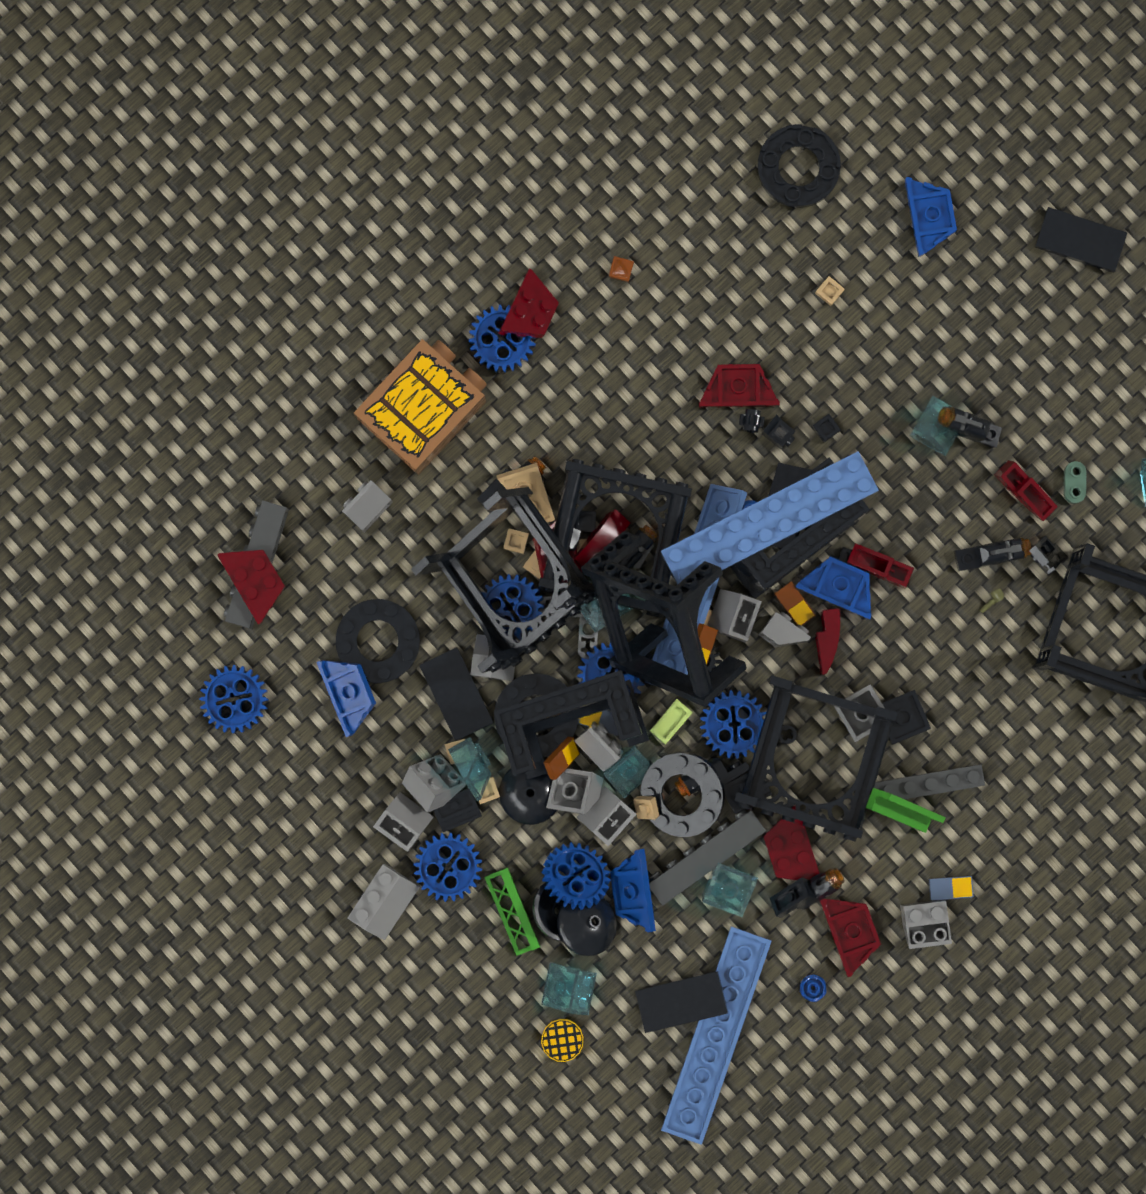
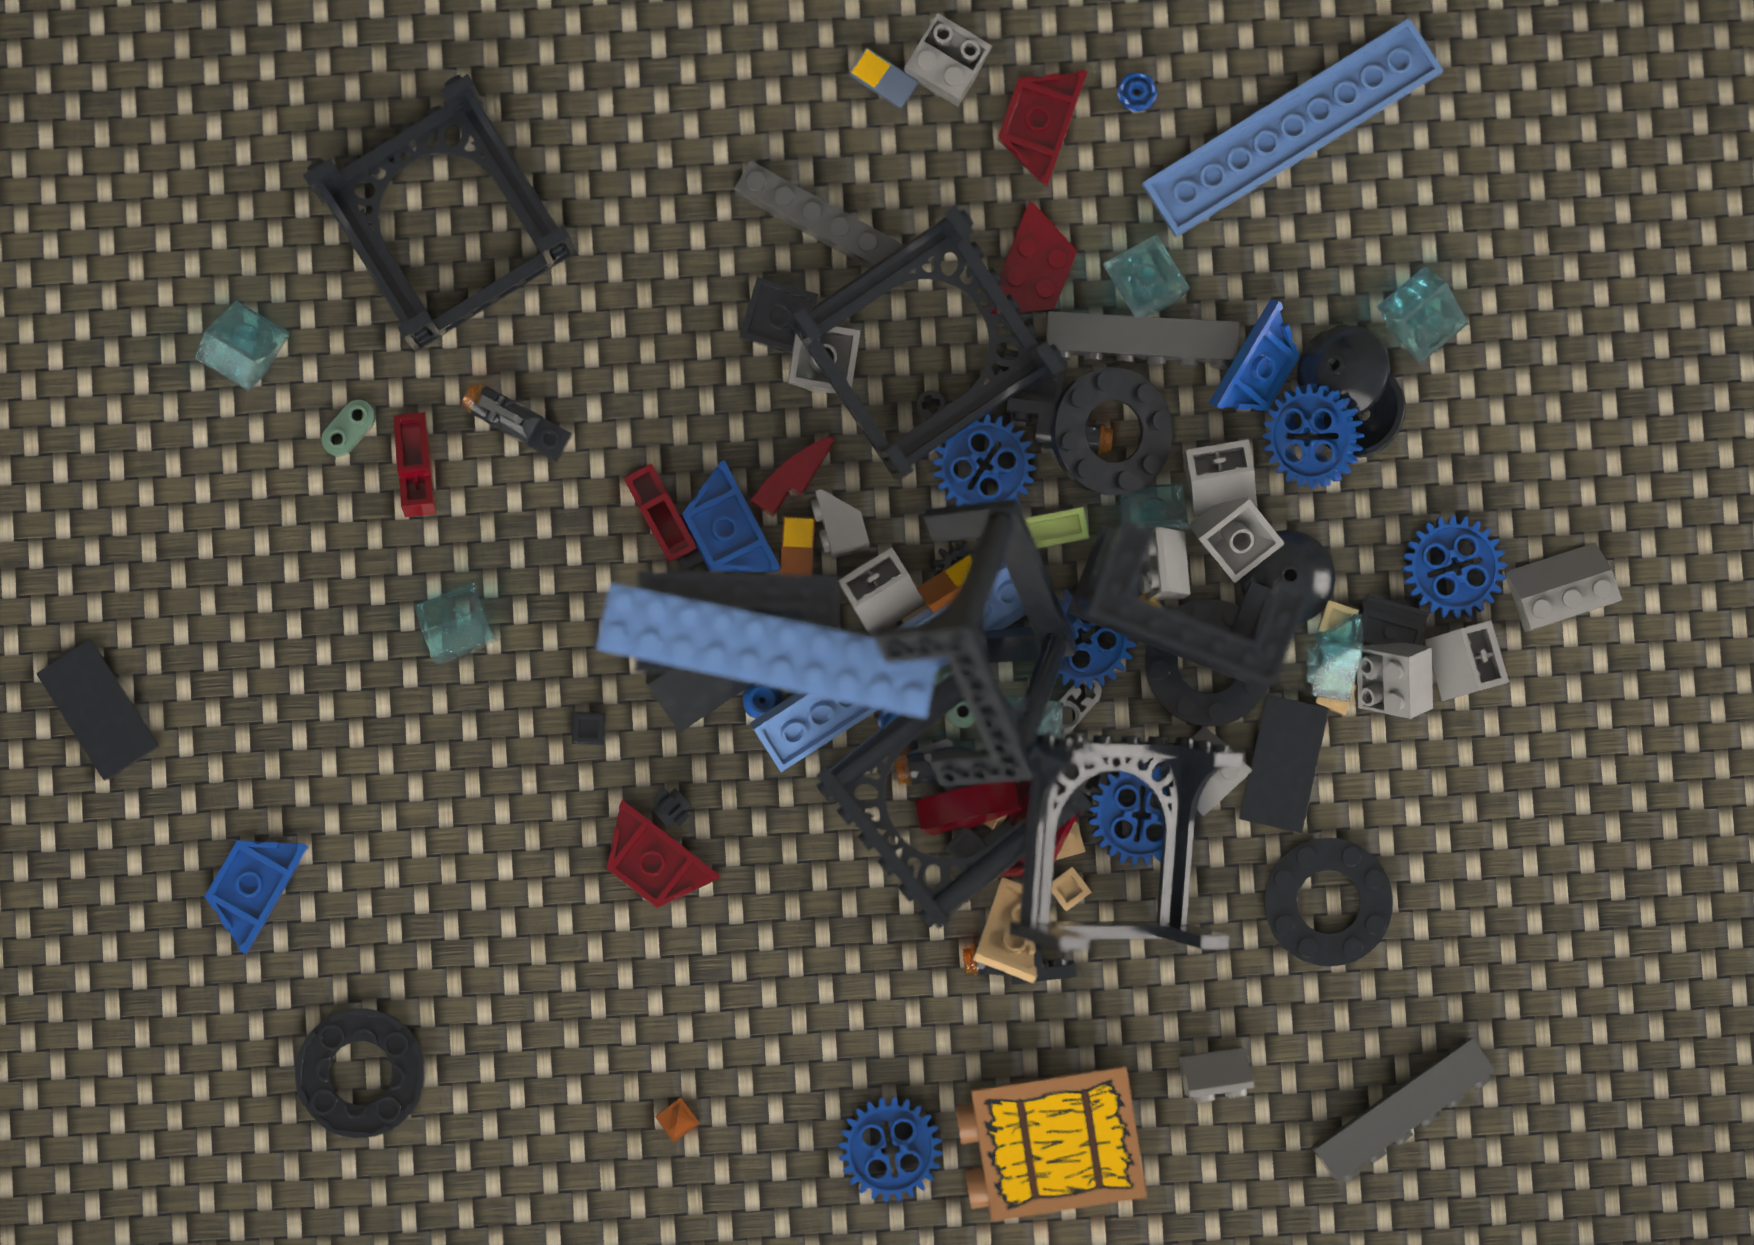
camera: 145 degrees left, 0 degrees up
blue gear [199,665,269,734] -> none
dark red wing [217,550,286,625] -> none
blue wing [316,660,376,737] -> none
bright green fence [484,867,540,956] -> none
dark red wing [498,268,559,338] -> none
tile [541,1018,584,1062] -> none
dark orange tile [543,737,580,780] -> none
tan plate [633,796,659,820] -> none
black tile [635,971,728,1033] -> none
black window [762,414,795,449] -> none
black plate [769,868,845,918] -> none
tan plate [815,276,845,306] -> none
bright green fence [866,788,946,833] -> none
black plate [938,406,1002,448] -> none
olive hand [979,588,1004,614] -> none
black plate [1029,535,1065,574] -> none

